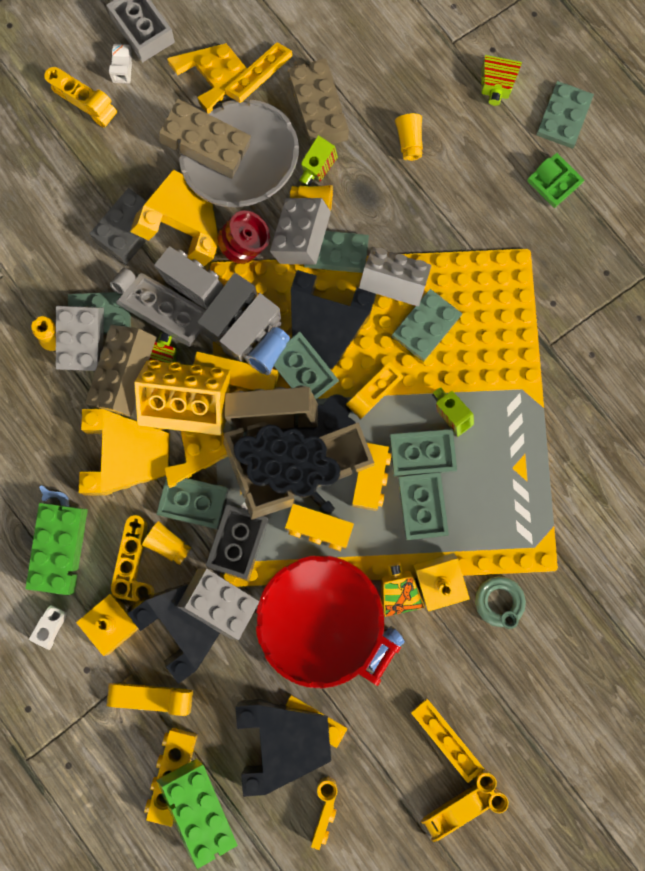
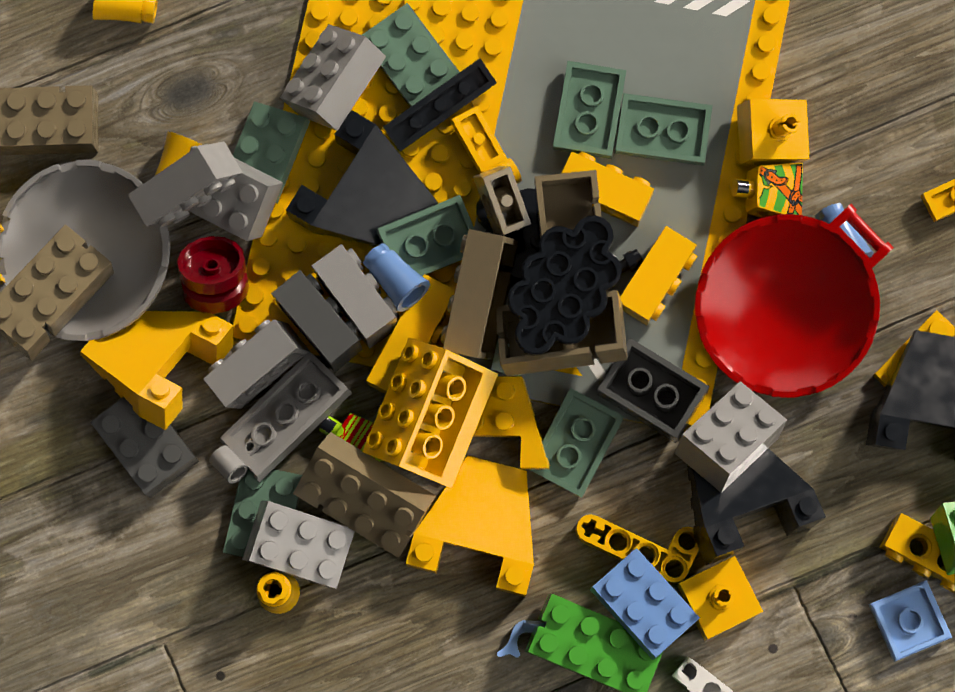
camera: 70 degrees left, 0 degrees up
yellow beam [106,683,193,716] -> none
yellow plant [142,521,191,565] -> none
lime torso [299,135,338,186] -> none
lime torso [432,387,474,437] -> none
sand green piece [475,576,526,629] -> none
none -> light grey brick [128,142,243,227]
none -> black plate [382,58,497,152]
none -> dark tan brick [473,166,531,235]
none -> medium blue plate [590,548,700,660]
none -> light blue plate [869,580,952,662]

